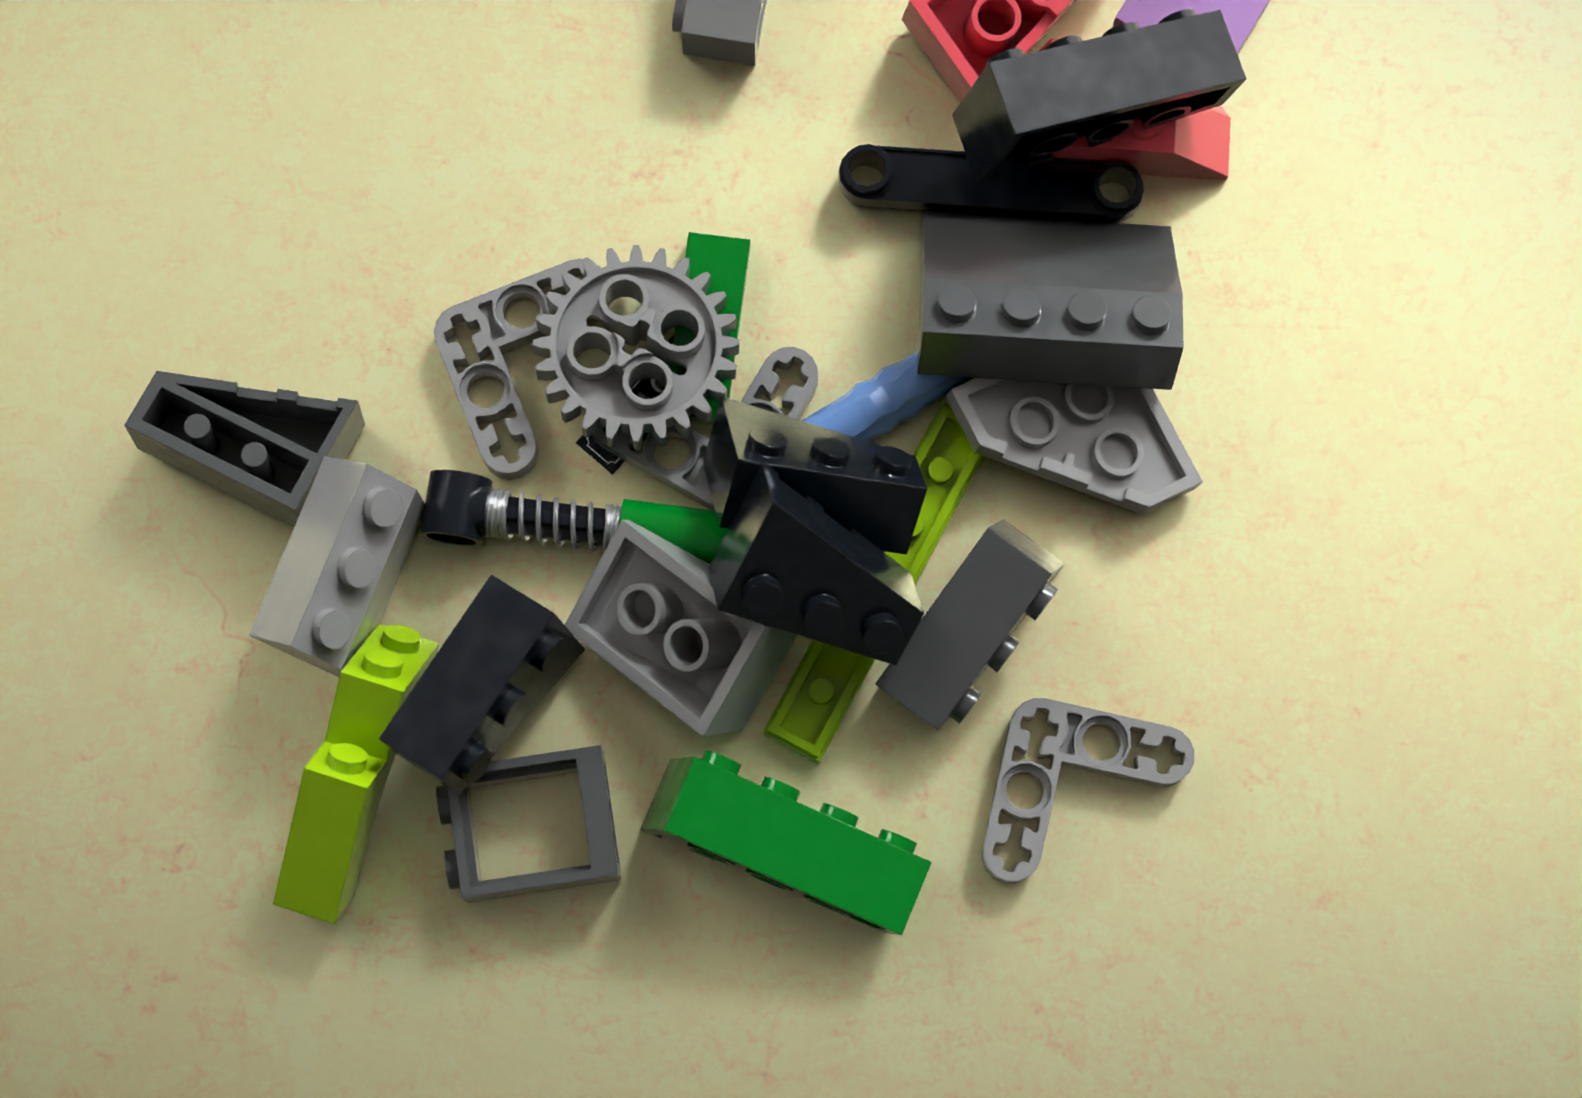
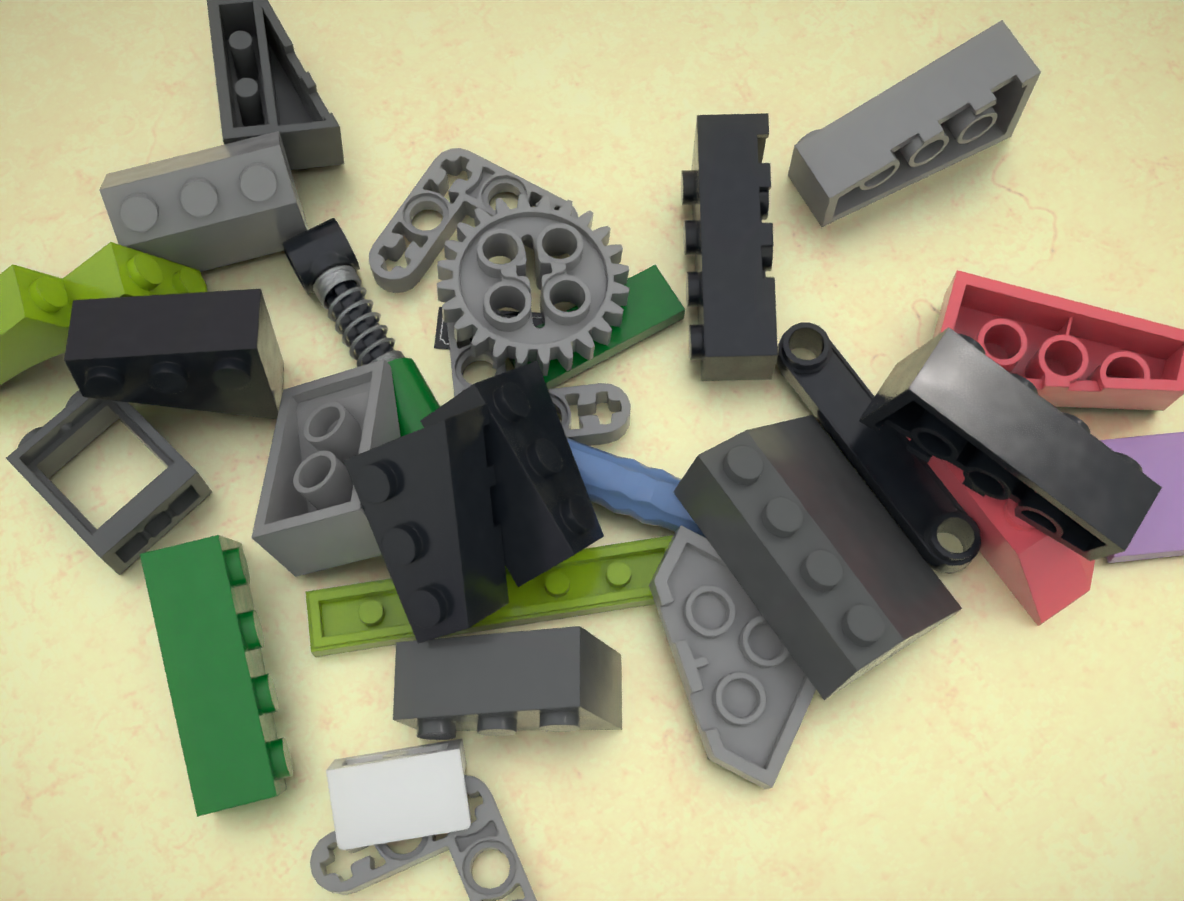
camera: 55 degrees right, 10 degrees down
none -> white panel [326,739,471,850]
none -> black wedge [681,113,778,381]

